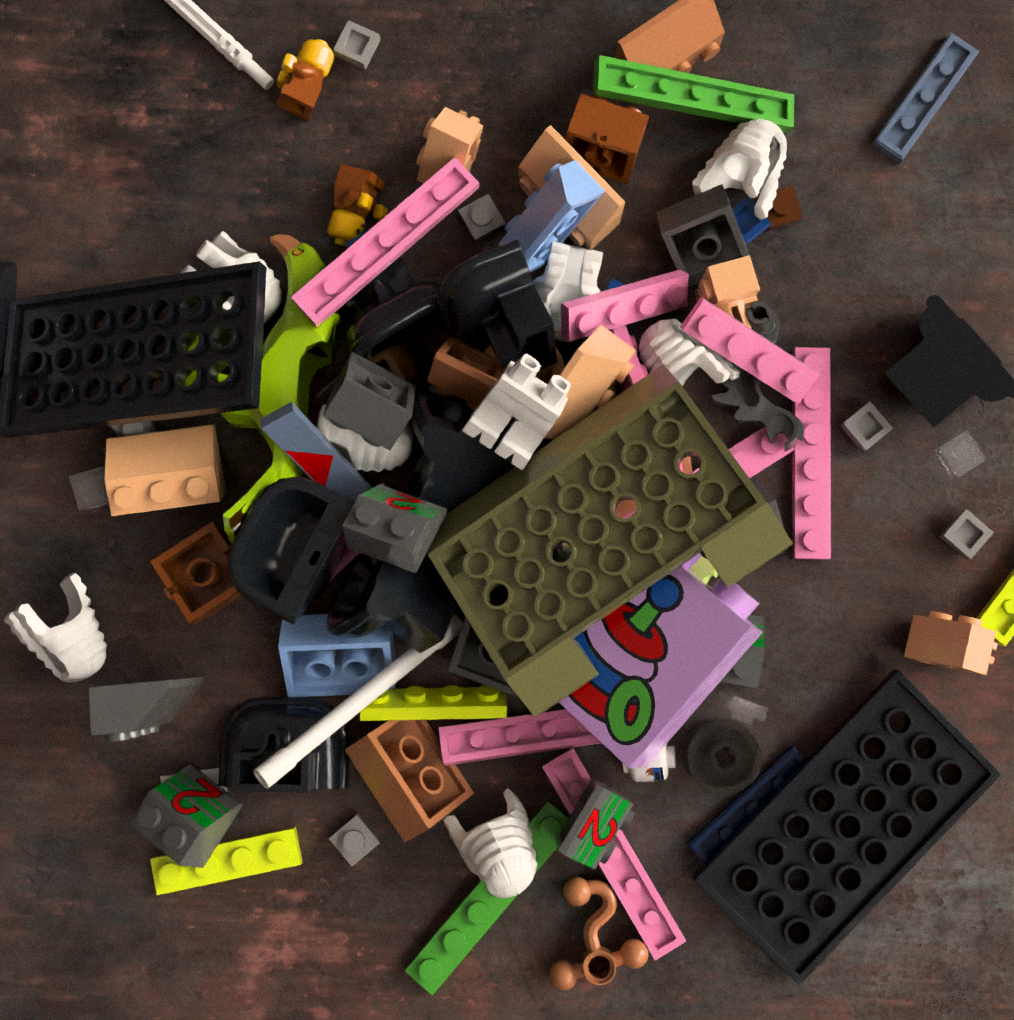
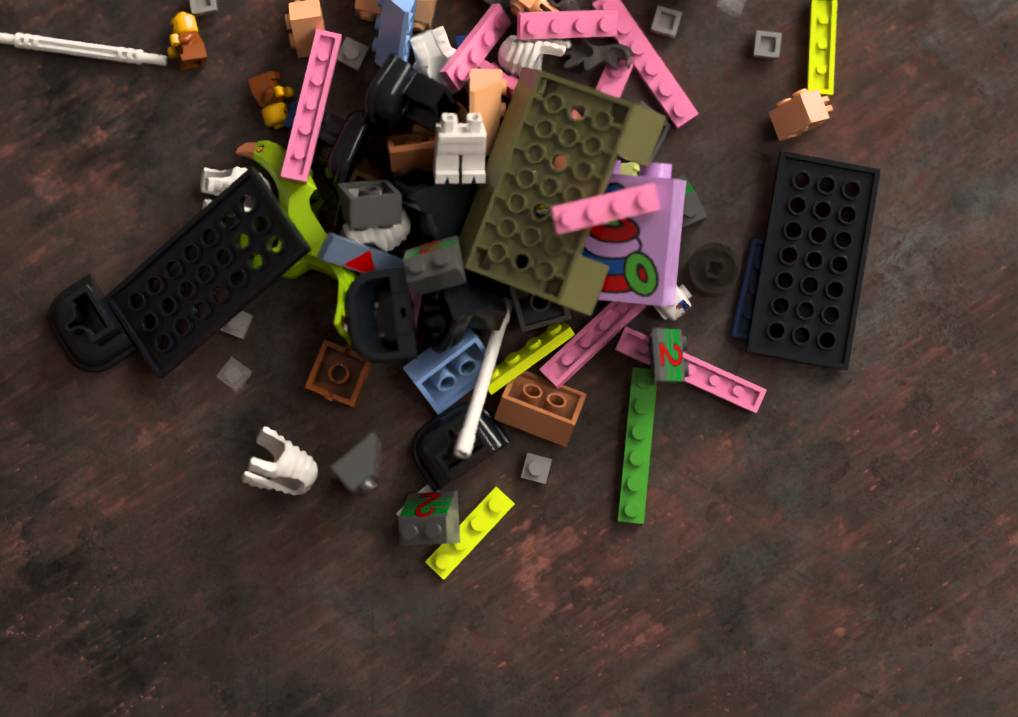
camera: 35 degrees left, 0 degrees up
light nougat slope [105,424,227,516] -> none
white hair [444,788,537,899] -> none
nougat piece [549,877,649,991] -> none
clear plate [723,694,768,725] -> none
none -> bright pink plate [550,183,659,234]

